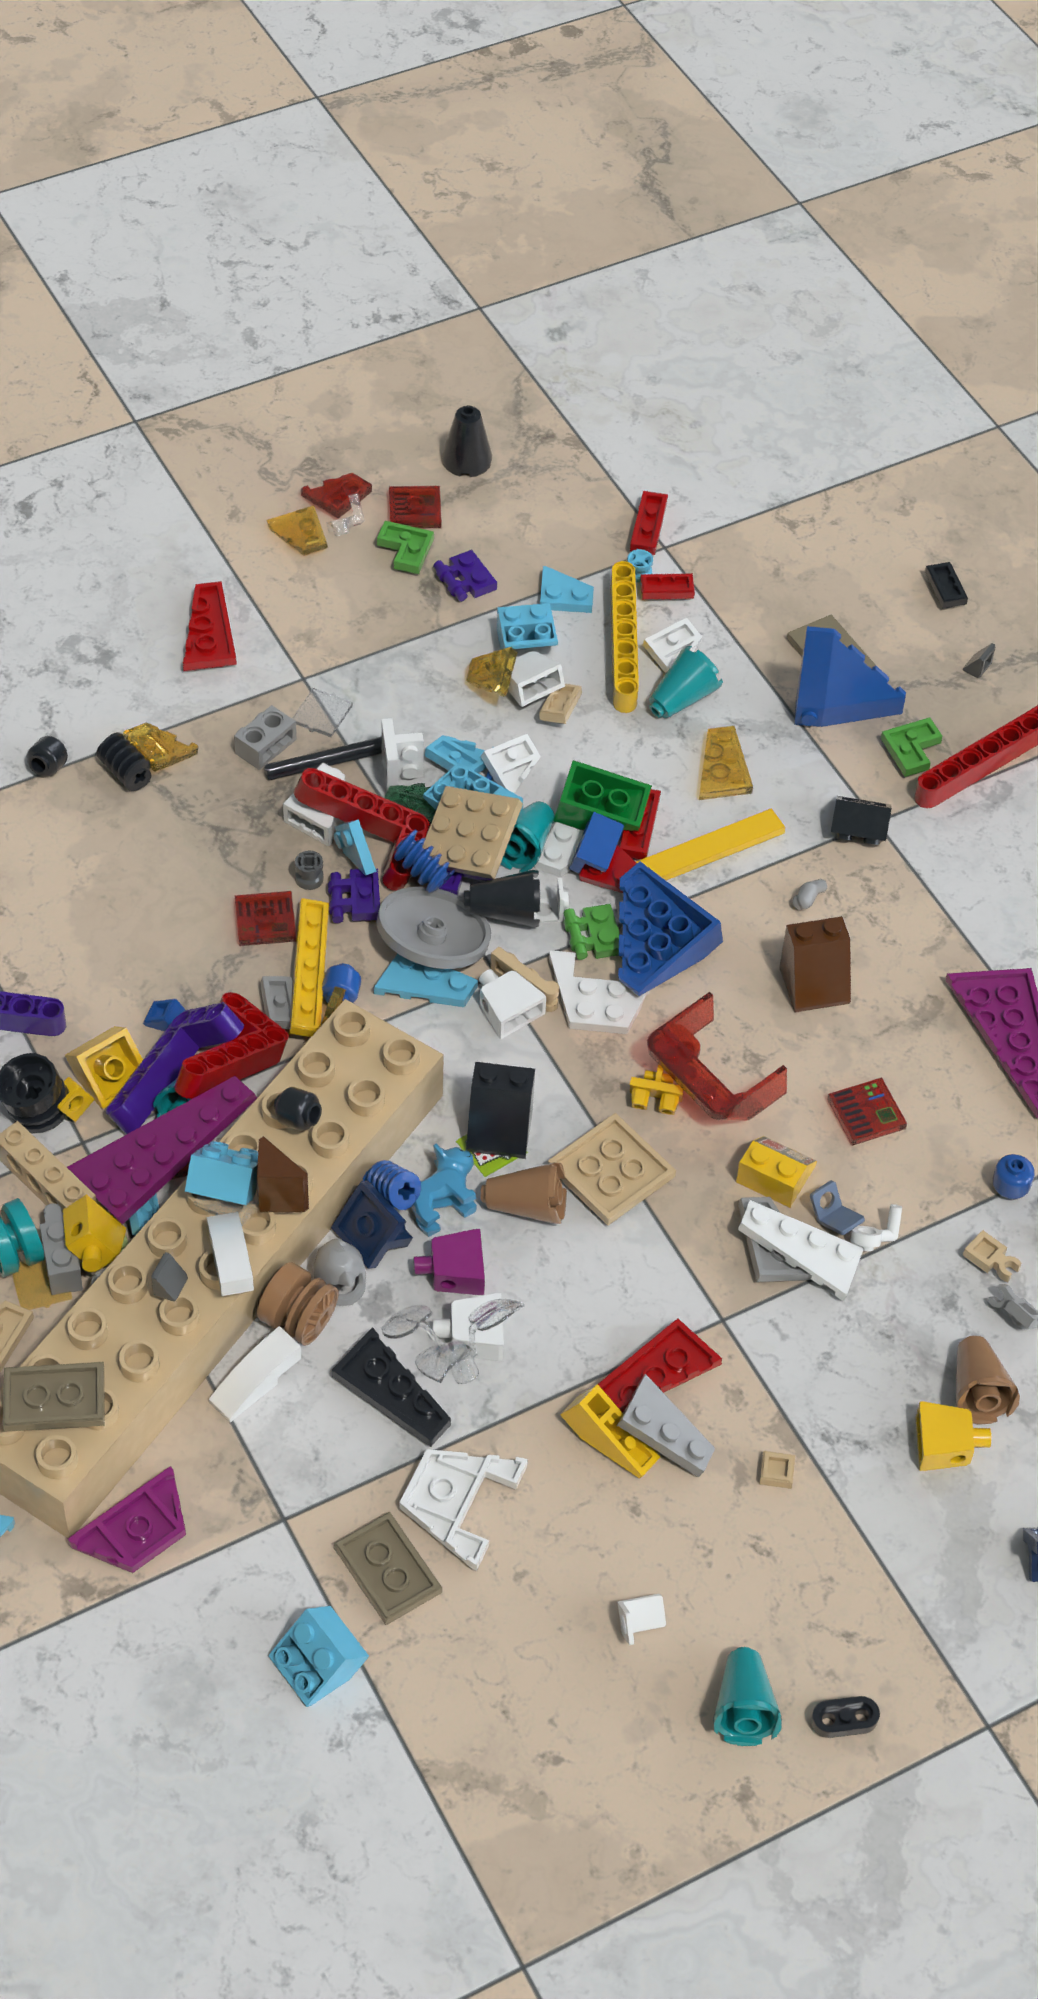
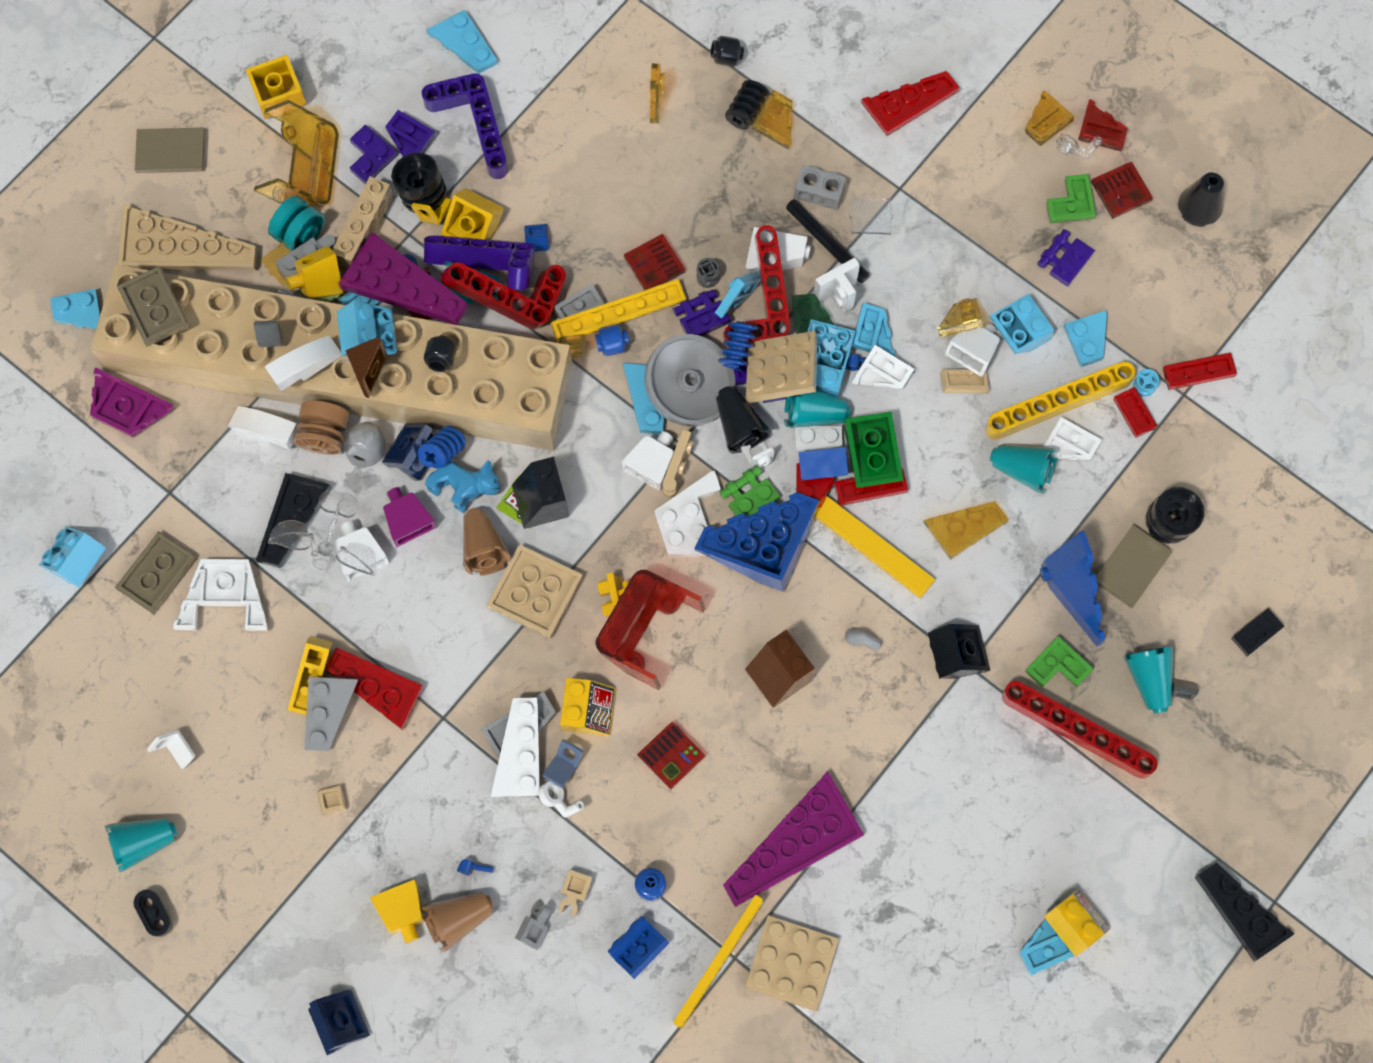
camera: 70 degrees right, 20 degrees up
none -> blue hand [457,859,493,876]
none -> clear yellow wing [650,63,665,124]
none -> teal cone [1124,646,1173,714]
none -> black wheel [1145,487,1205,544]

